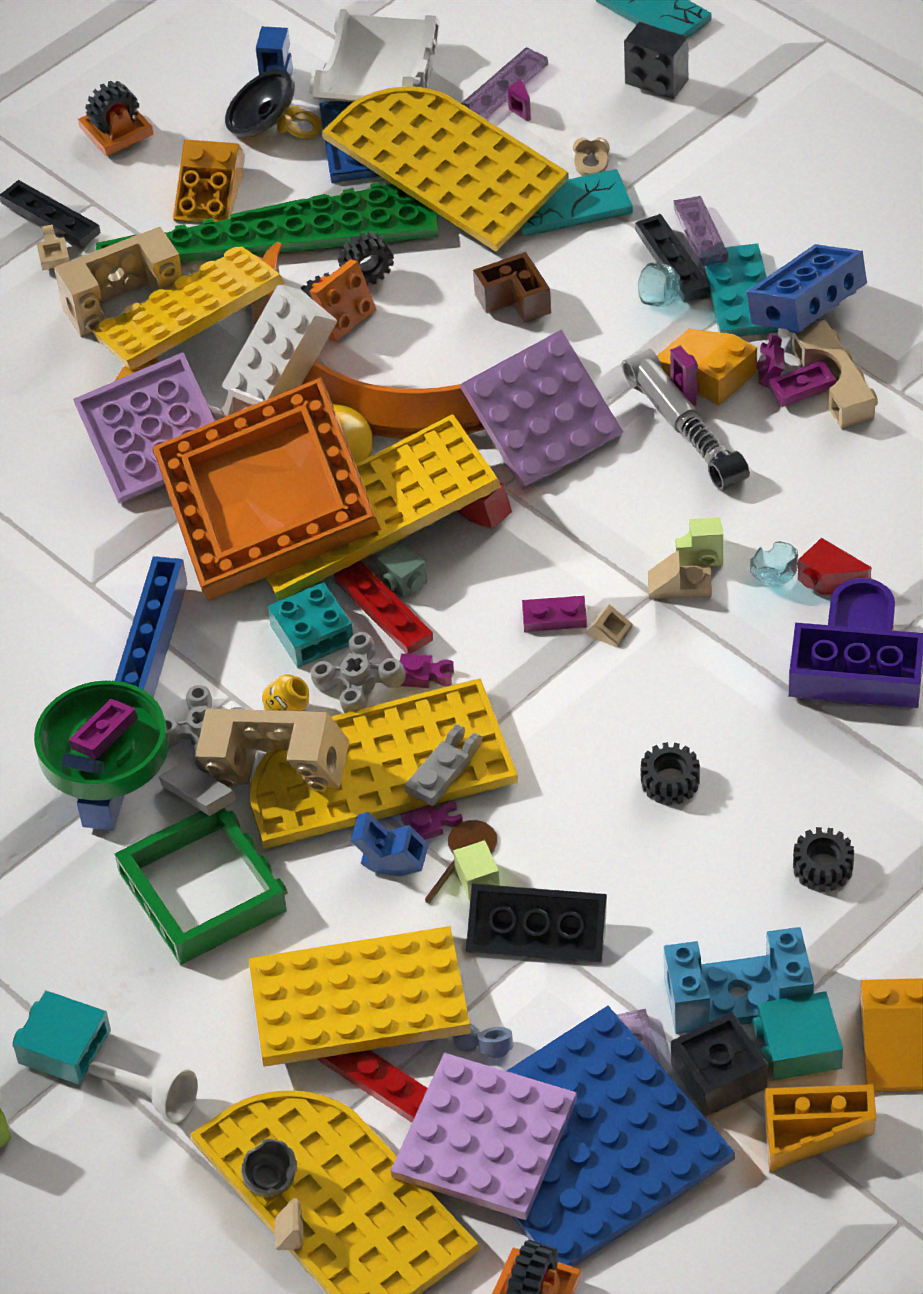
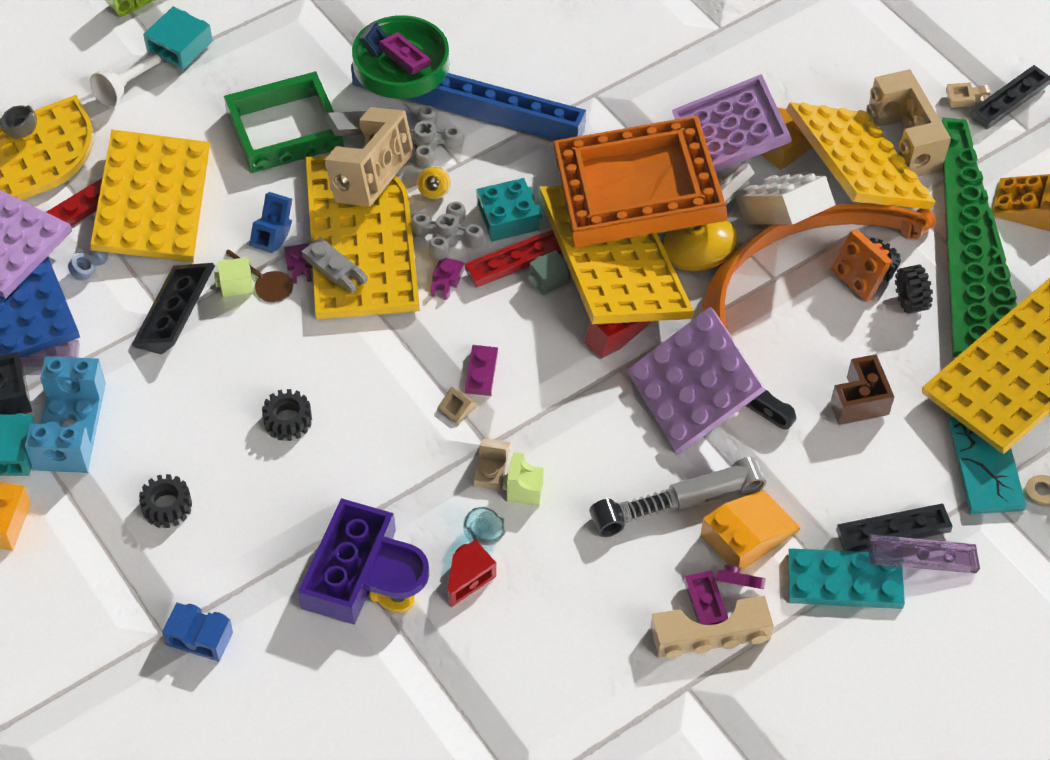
camera: 95 degrees right, 5 degrees up
clear light blue hair [638,263,680,308] -> none
magenta plate [670,345,699,406] -> none
blue brick [746,244,867,333] -> none

